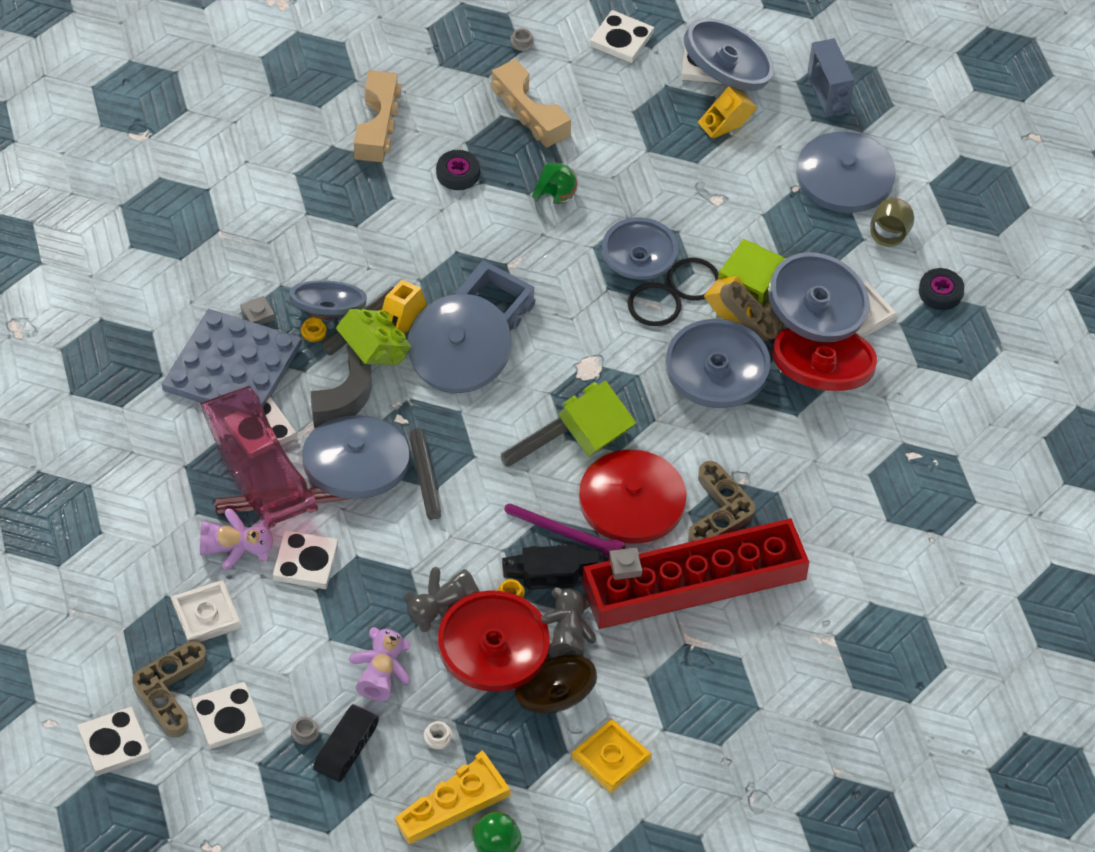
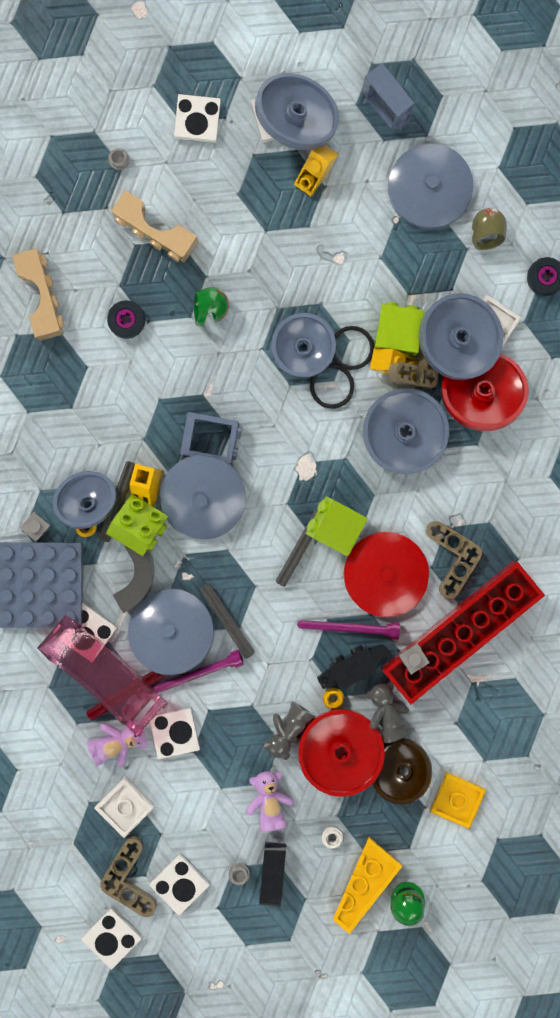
camera: 20 degrees left, 35 degrees up
none -> magenta piece [146,649,244,696]

